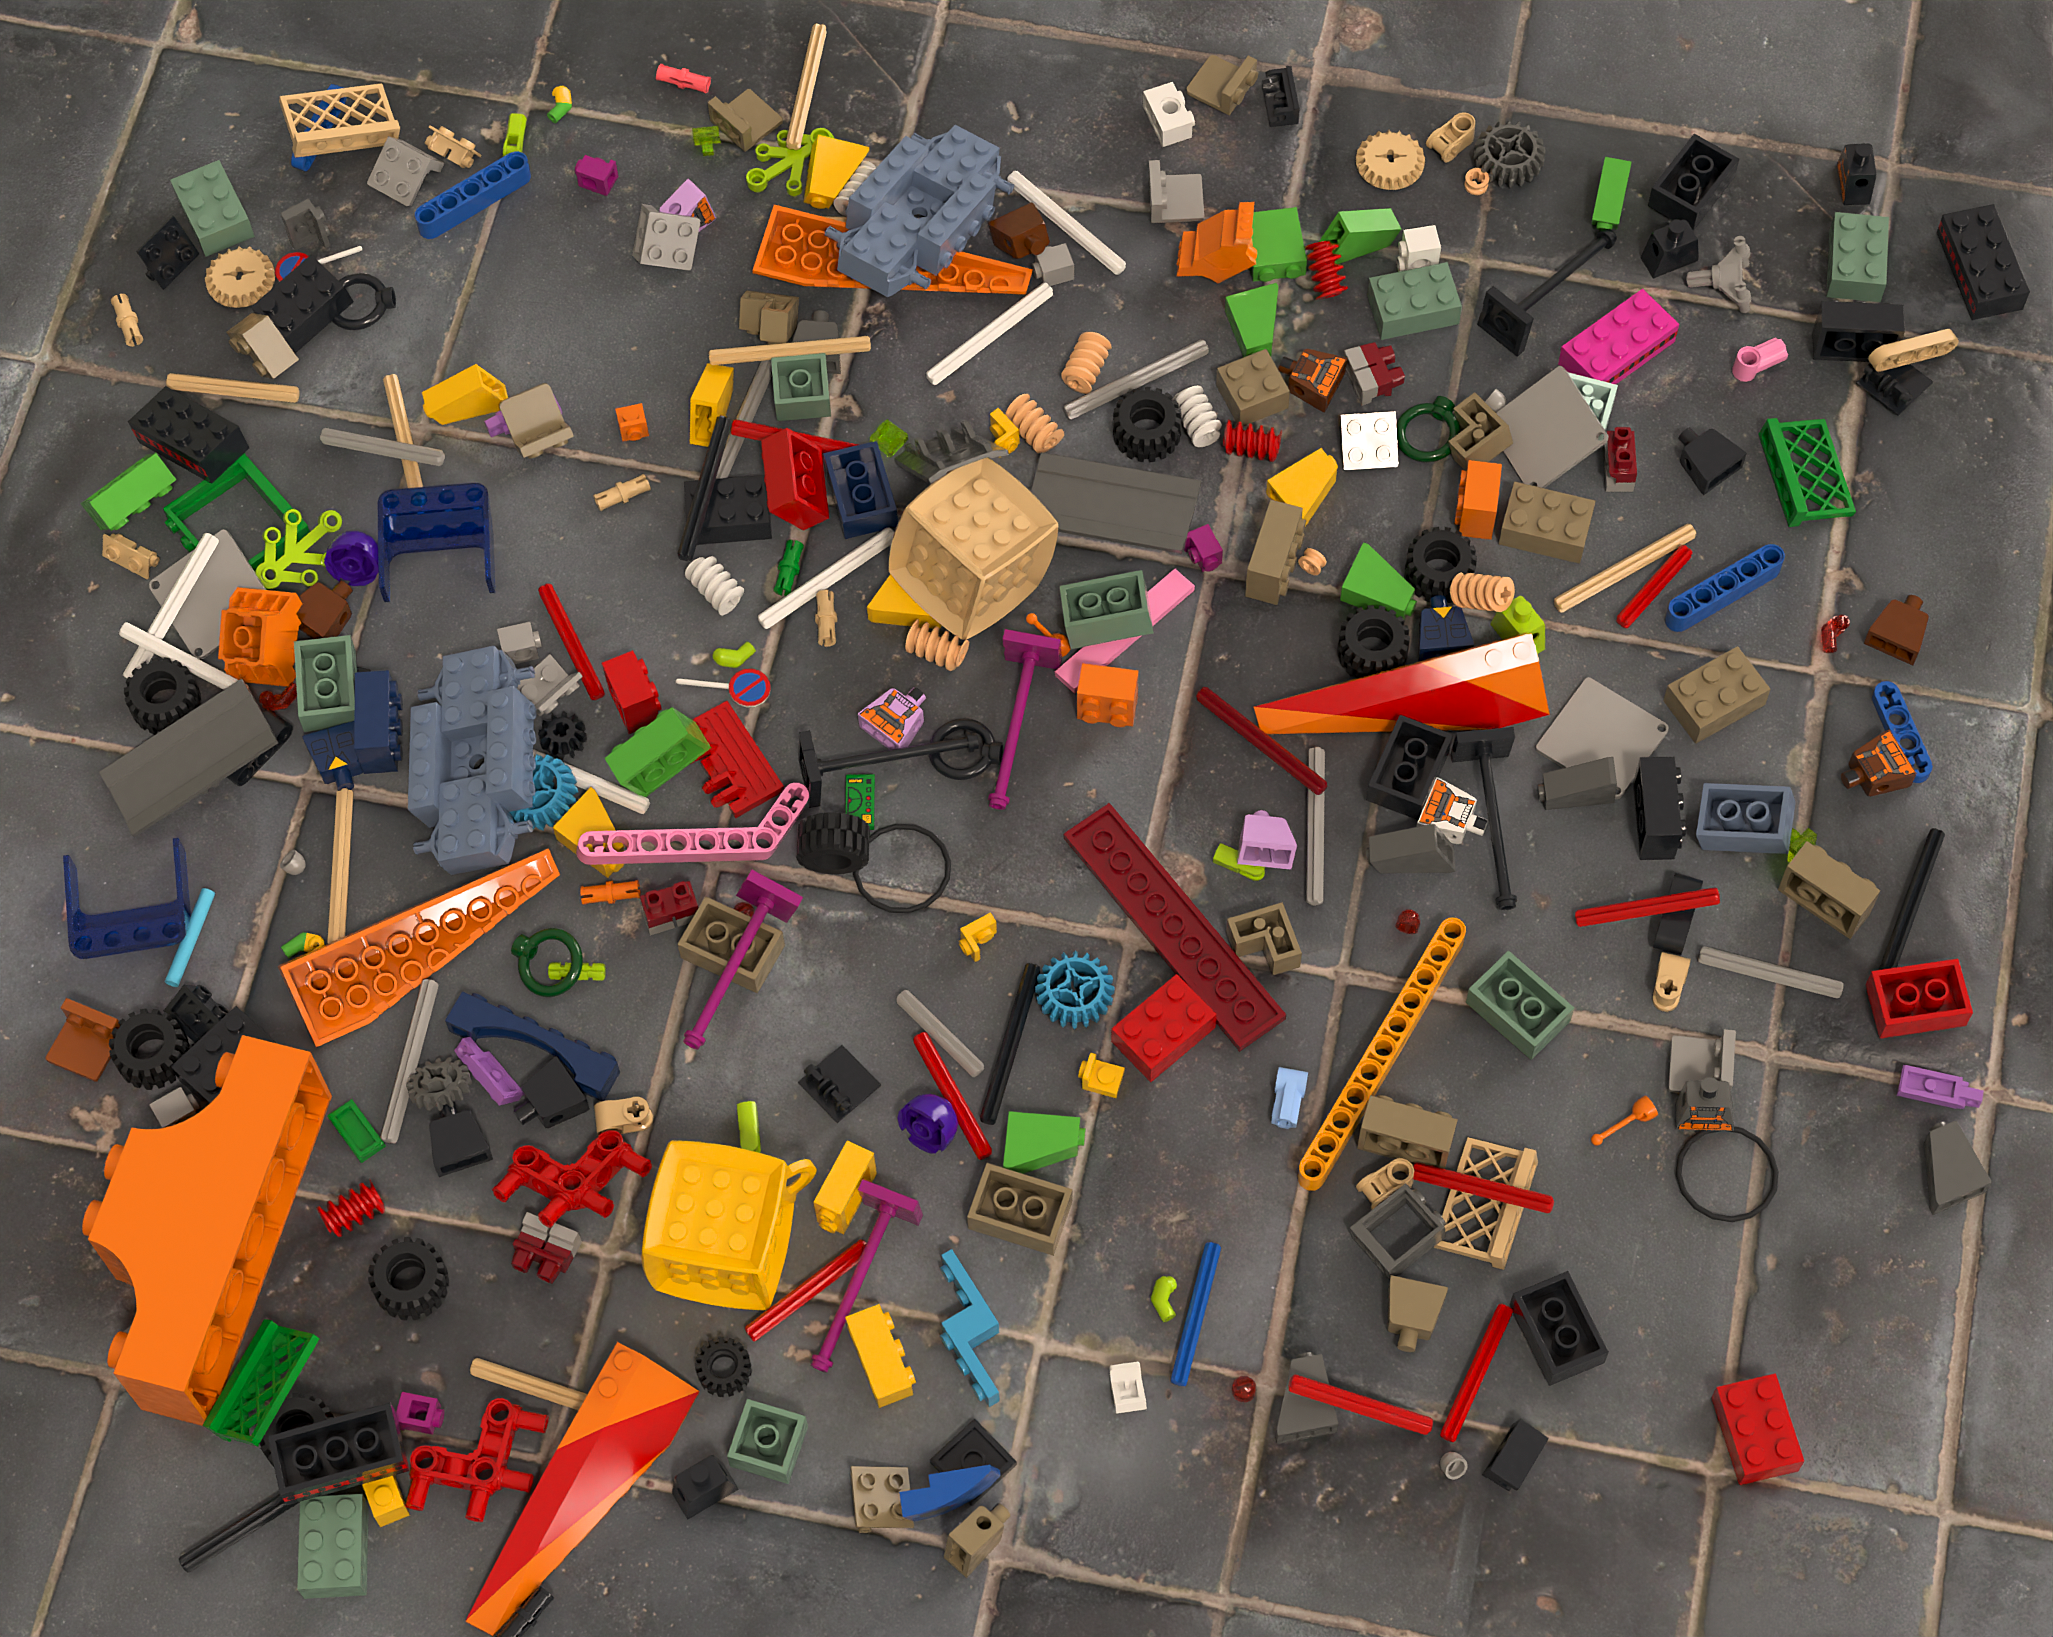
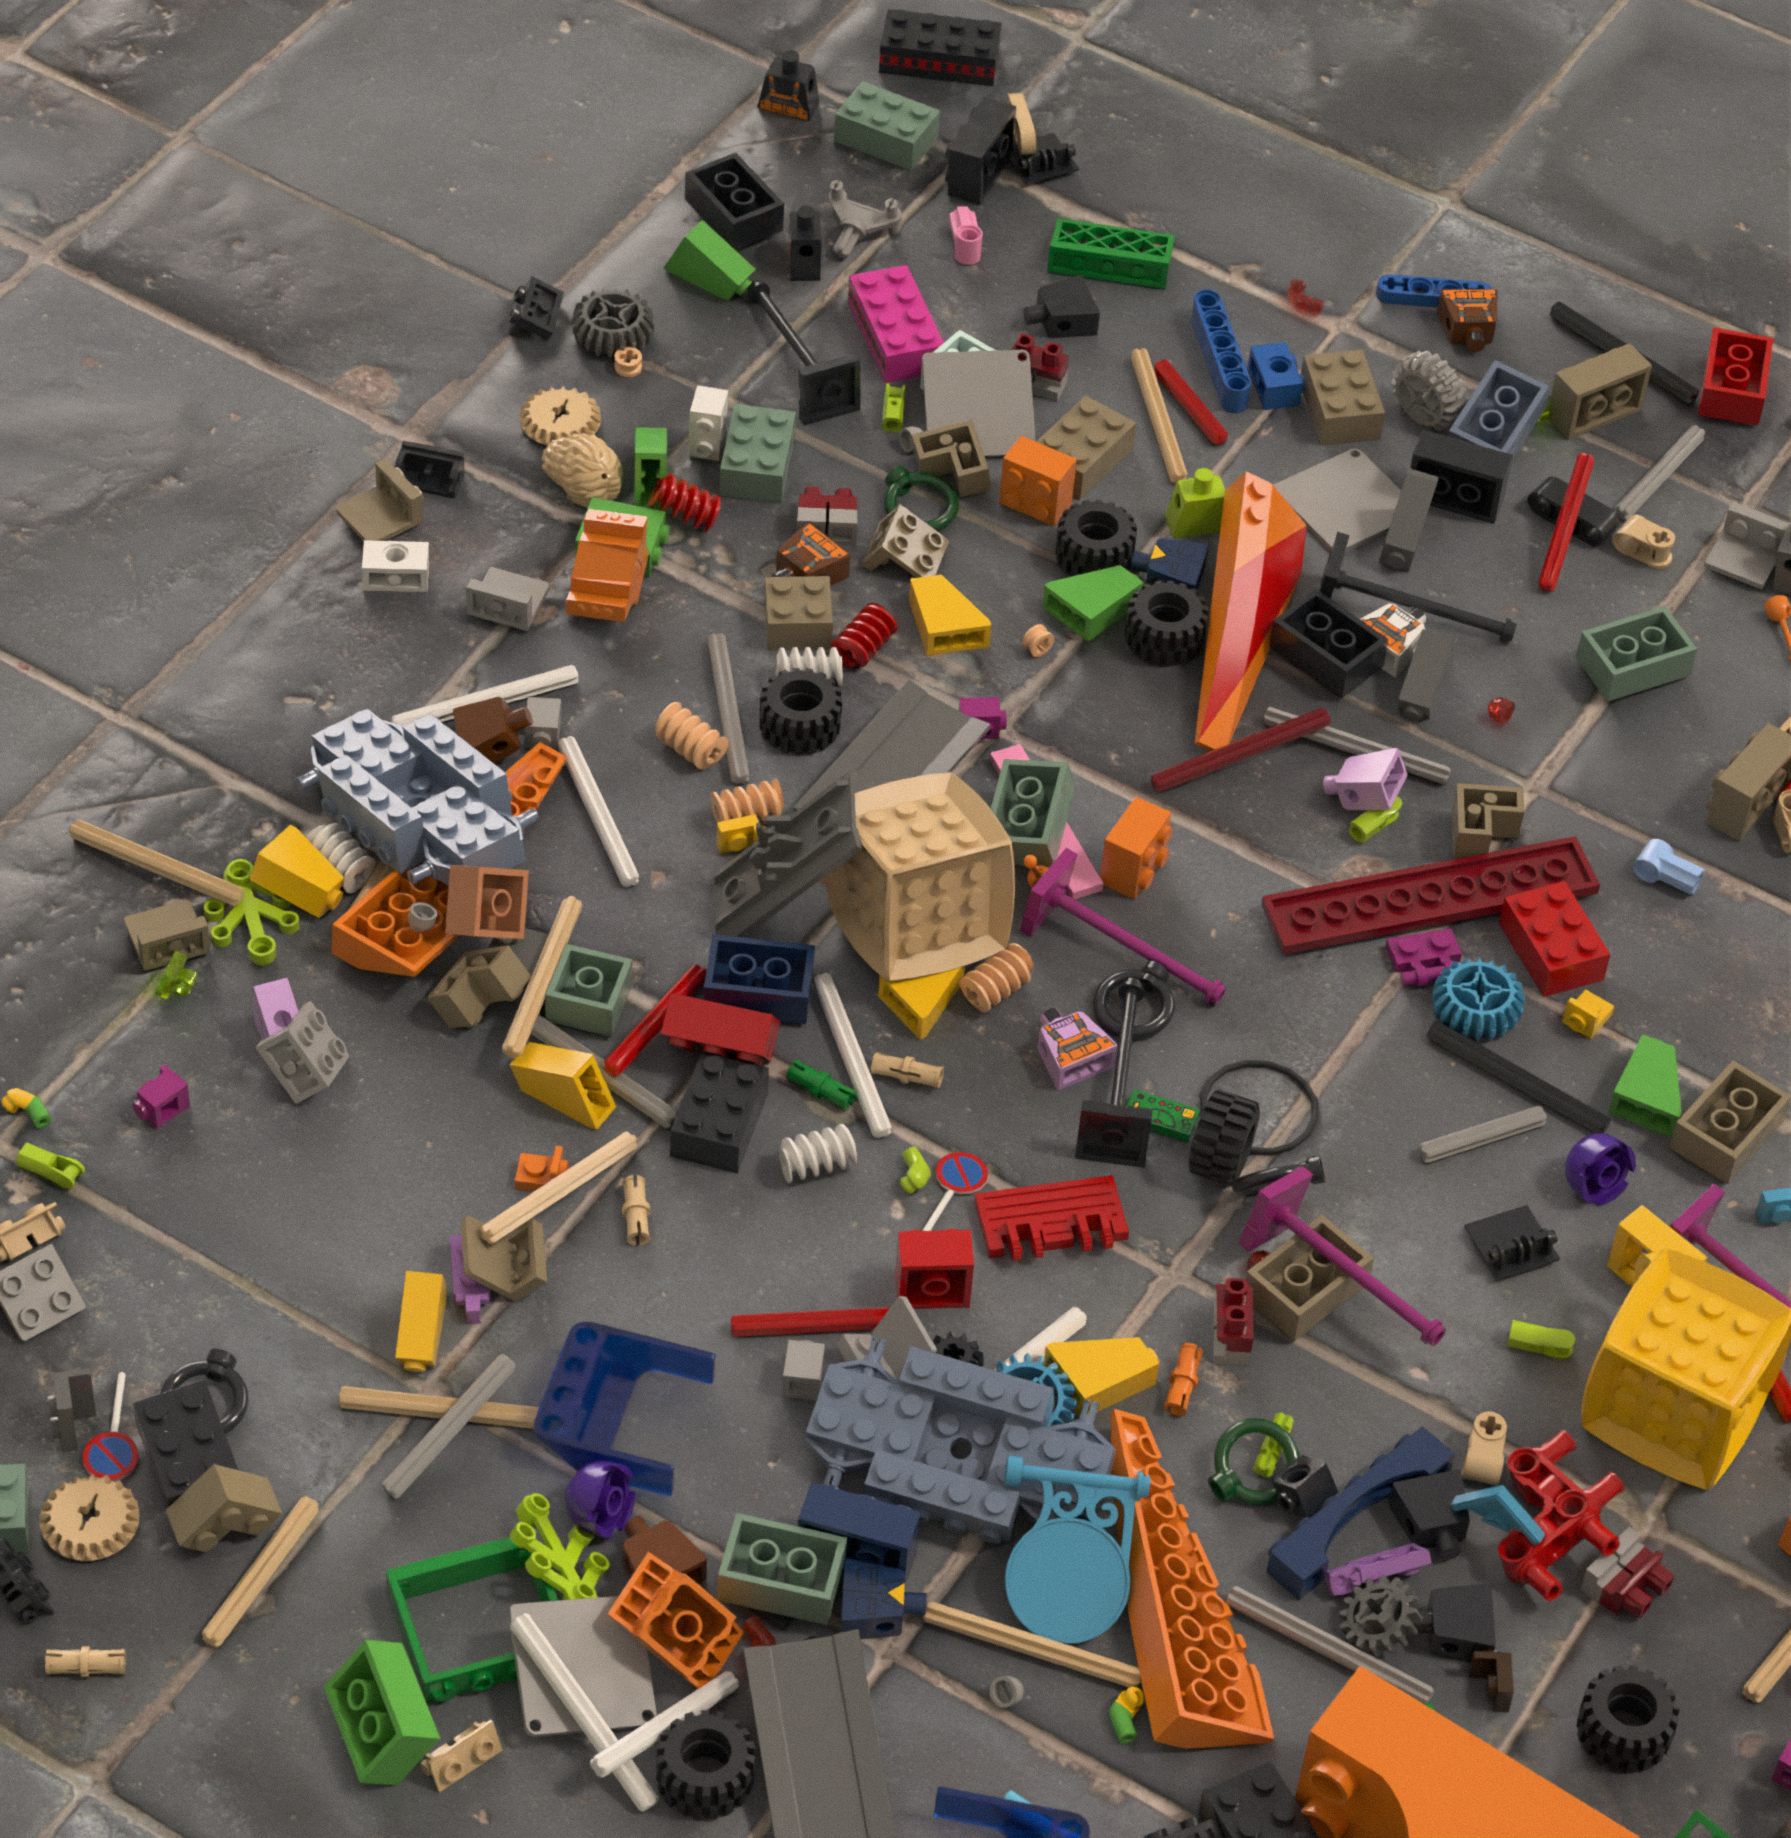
camera: 75 degrees left, 15 degrees down
black brick [128,386,249,484] -> none
red piece [316,1178,385,1238] -> none
blue beam [415,151,531,239] -> none
bright pink beam [576,783,809,865] -> none
bright green brick [605,707,711,797] -> none
coral pin [656,64,711,93] -> none
black axle [677,415,732,562] -> none
clear neon green tile [870,419,908,458] -> none
red axle [913,1032,992,1160] -> none
yellow bracket [958,912,997,962] -> none
bright green slope [1225,283,1278,358] -> none
dark tan brick [1245,500,1306,605] -> none
light orange beam [1298,918,1466,1191] -> none
tan piece [1426,113,1475,163] -> none
light nougat piece [1450,573,1515,612] -> none
reddish brown torso [1864,595,1929,666] -> none
none -> light grey hinge [408,902,437,933]
none -> nougat brick [445,864,529,939]
none -> tan axle [480,1132,637,1244]
none -> black bracket [507,276,564,340]
none -> tan hair [541,433,623,508]
none -> lime bar [881,383,906,433]
none -> dark azure piece [1004,1455,1150,1644]
none -> black piece [1232,1155,1326,1195]
none -> blue brick [1247,342,1306,410]
none -> black brick [1272,1455,1338,1517]
none -> magenta plate [1385,928,1462,987]
none -> light grey gear [1390,350,1468,432]
none -> dark azure tile [1451,1485,1545,1544]
none -> dark brown bracket [1469,1649,1514,1713]

